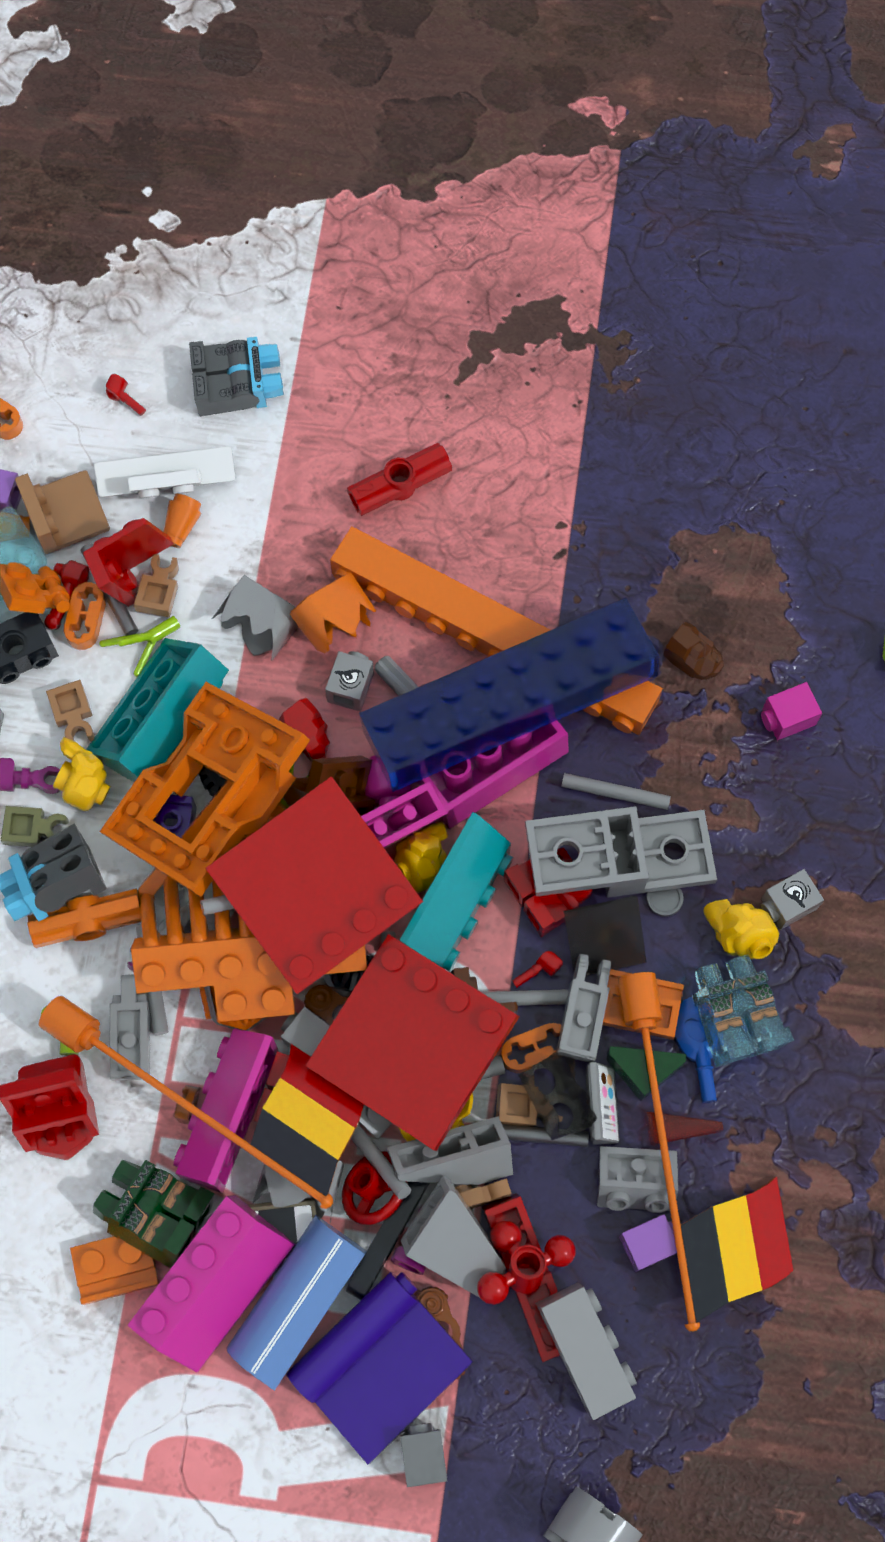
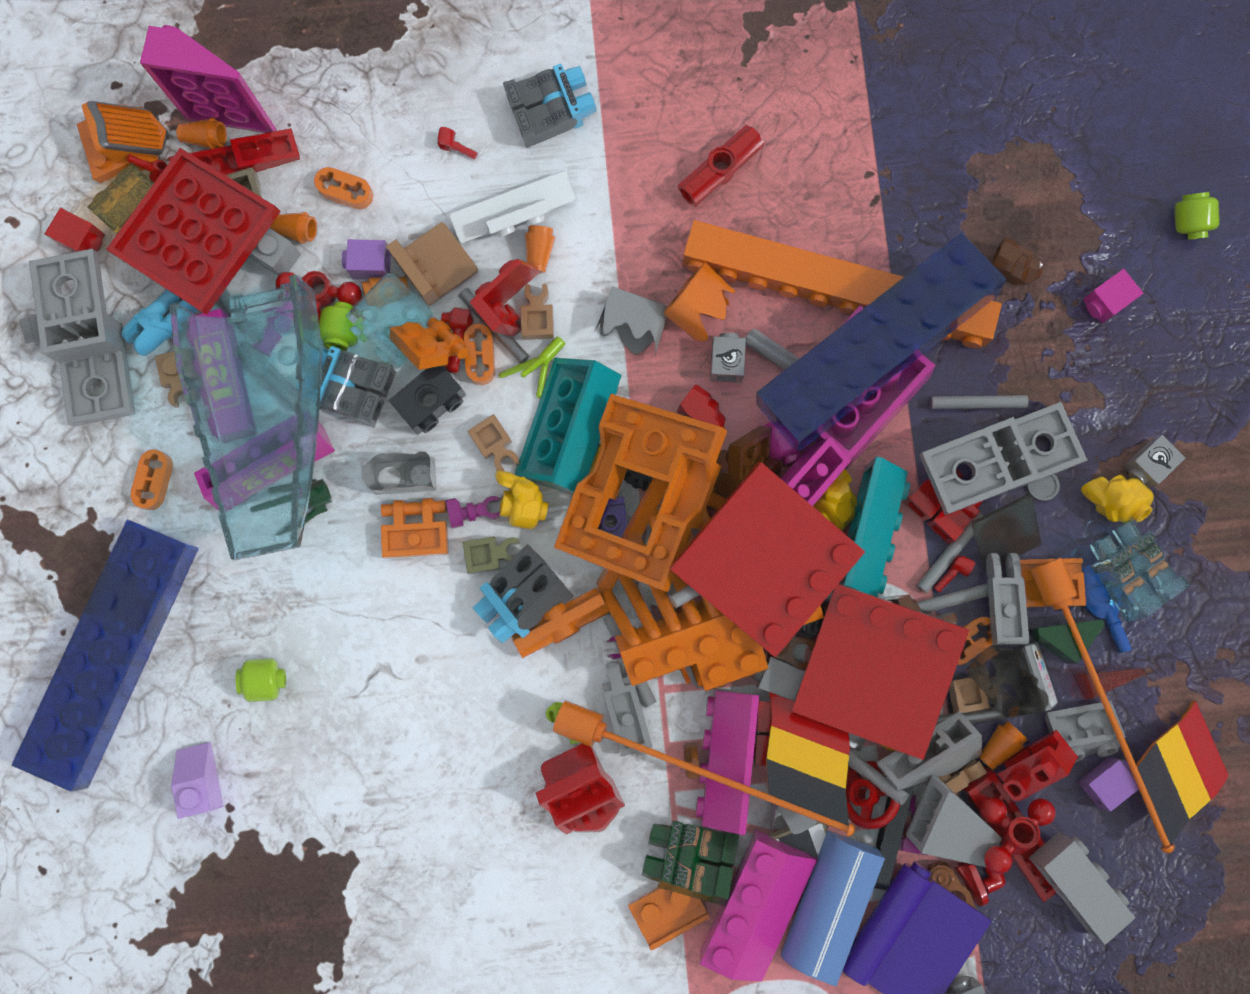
camera: 10 degrees left, 10 degrees up
none -> light grey bar [916,513,986,594]
none -> red piece [955,862,1006,907]
none -> orange cone [979,720,1028,770]
none -> red hips [997,729,1078,802]

